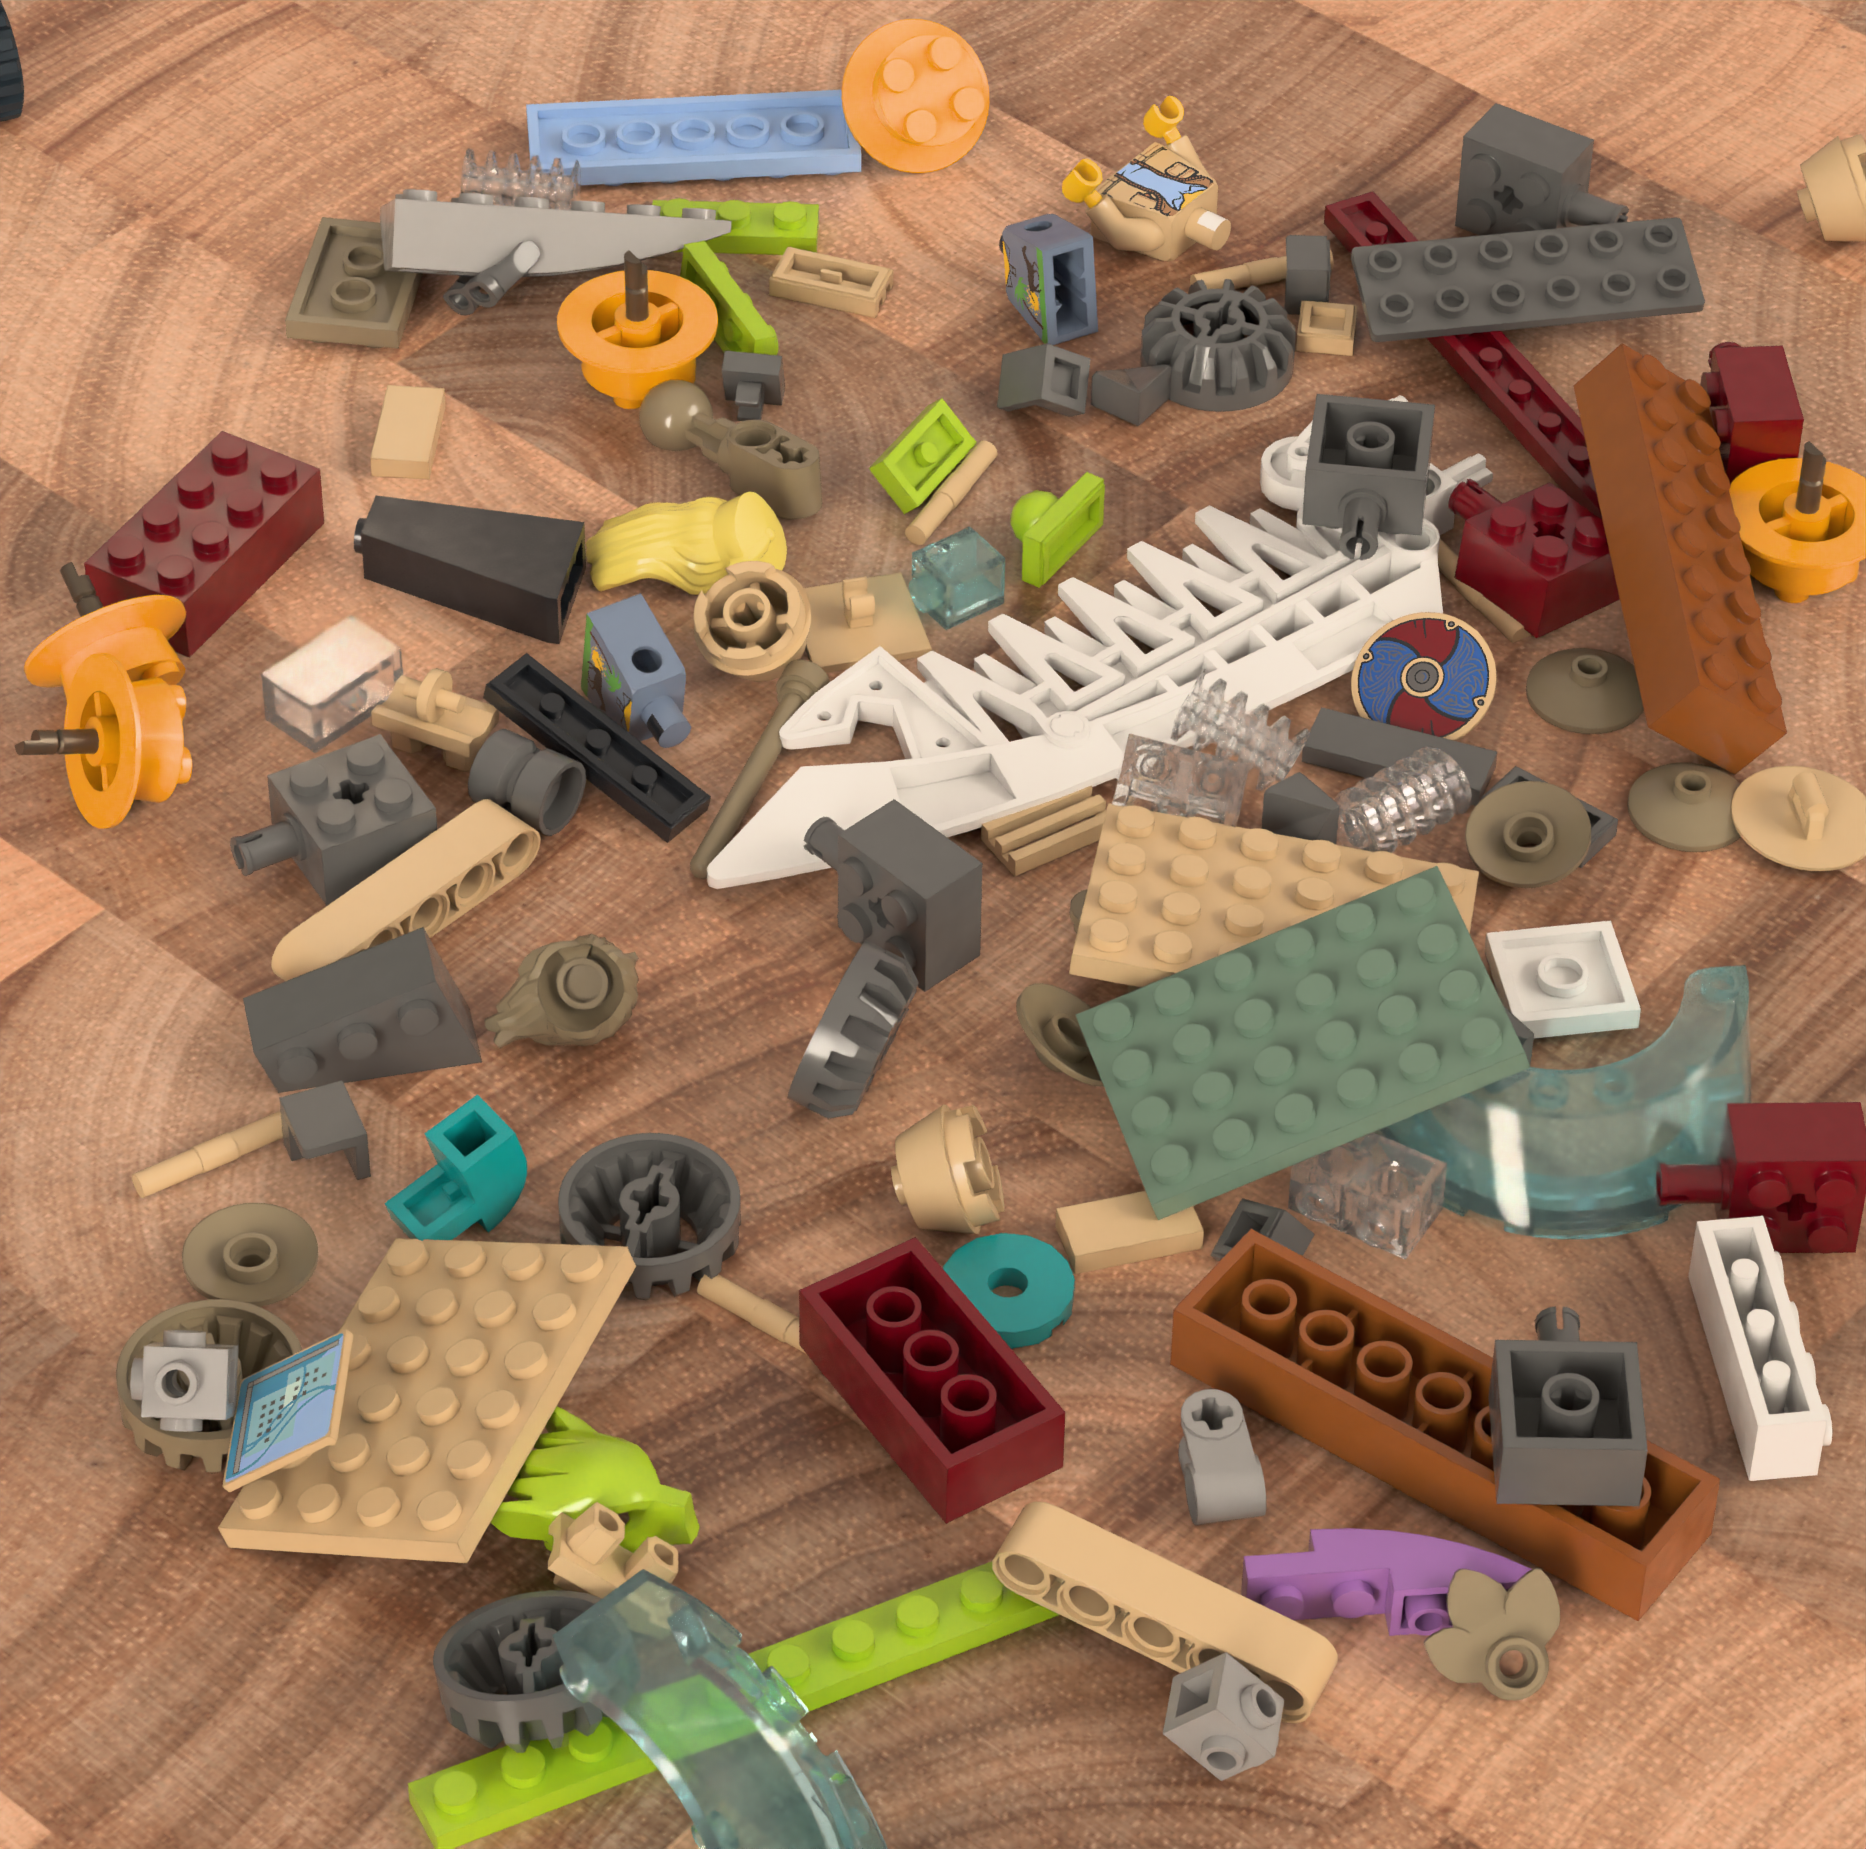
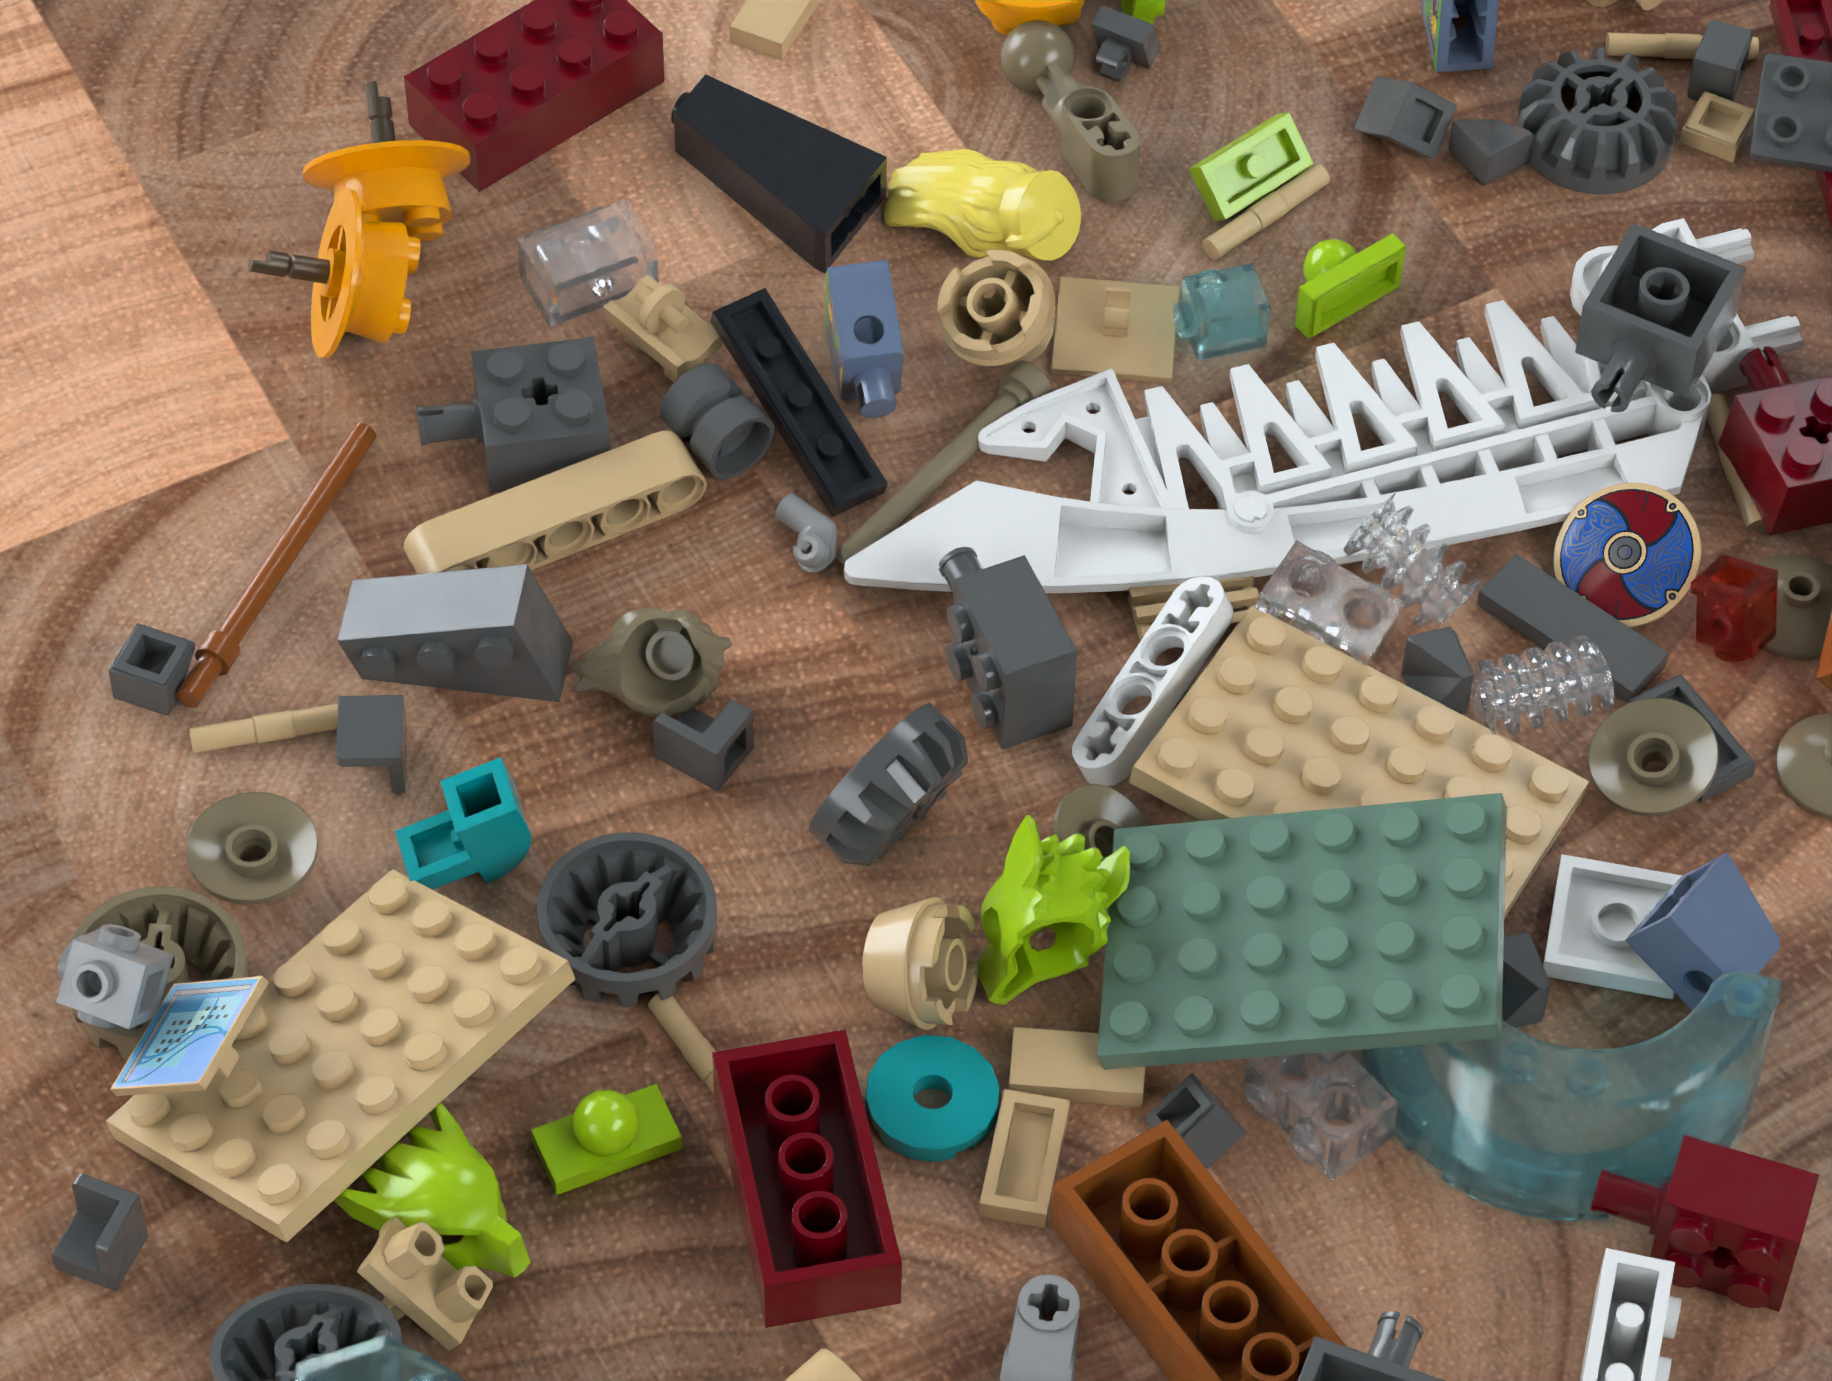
camera: 20 degrees right, 10 degrees up
none -> dark grey panel [52,1173,148,1292]
none -> dark grey slope [108,623,195,716]
none -> dark orange bar [176,423,376,708]
none -> lime tile [531,1084,683,1195]
none -> dark grey panel [653,699,754,792]
none -> light grey arm [775,493,837,572]
none -> lime piece [976,815,1131,1005]
none -> tan tile [979,1089,1071,1229]
none -> white beam [1072,576,1233,786]
none -> sand blue torso [1626,853,1780,1023]
none -> clear red brick [1691,554,1778,662]

